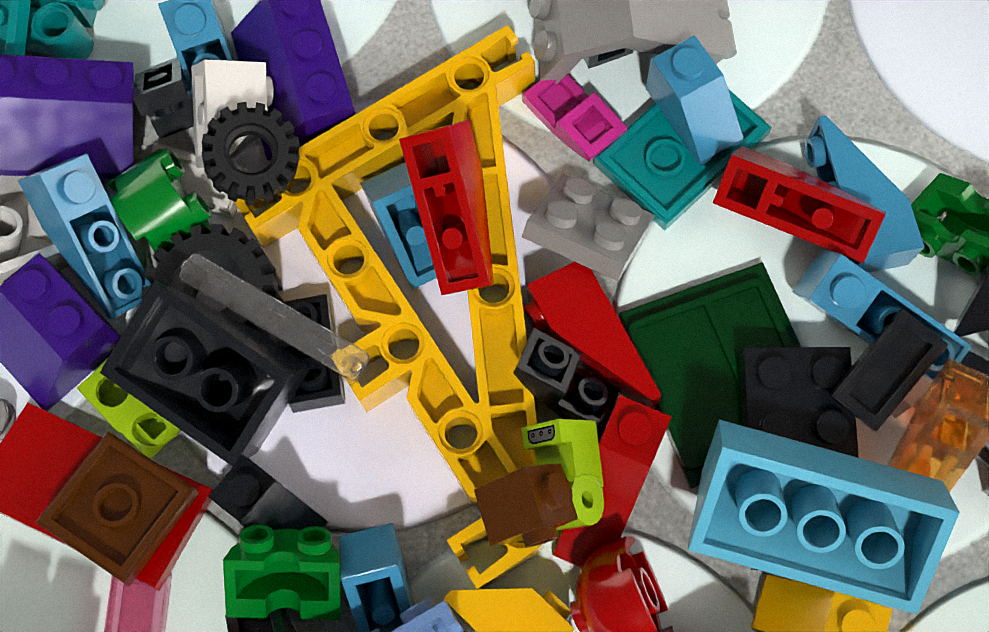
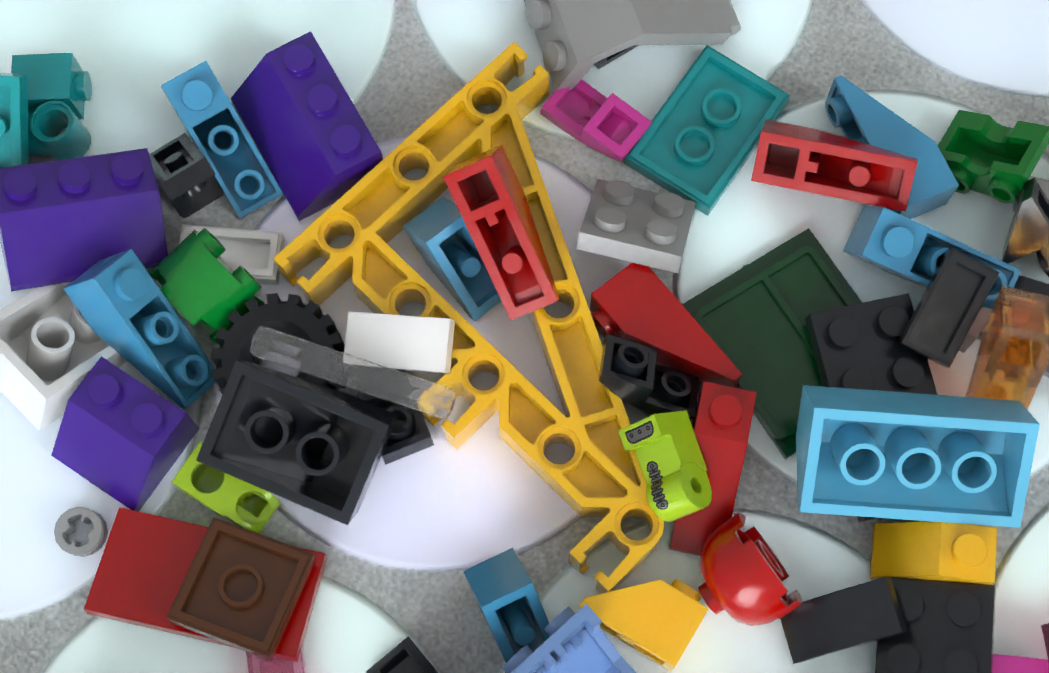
camera: 15 degrees left, 0 degrees up
white slope [191,60,273,168] -> none
black tyre [201,102,300,205] -> none
black slope [208,458,329,530] -> none
green cylinder [223,525,341,620] -> none
reddish brown brick [474,463,578,548] -> none
dark azure slope [646,35,744,166] -> none
none -> white tile [343,311,455,374]

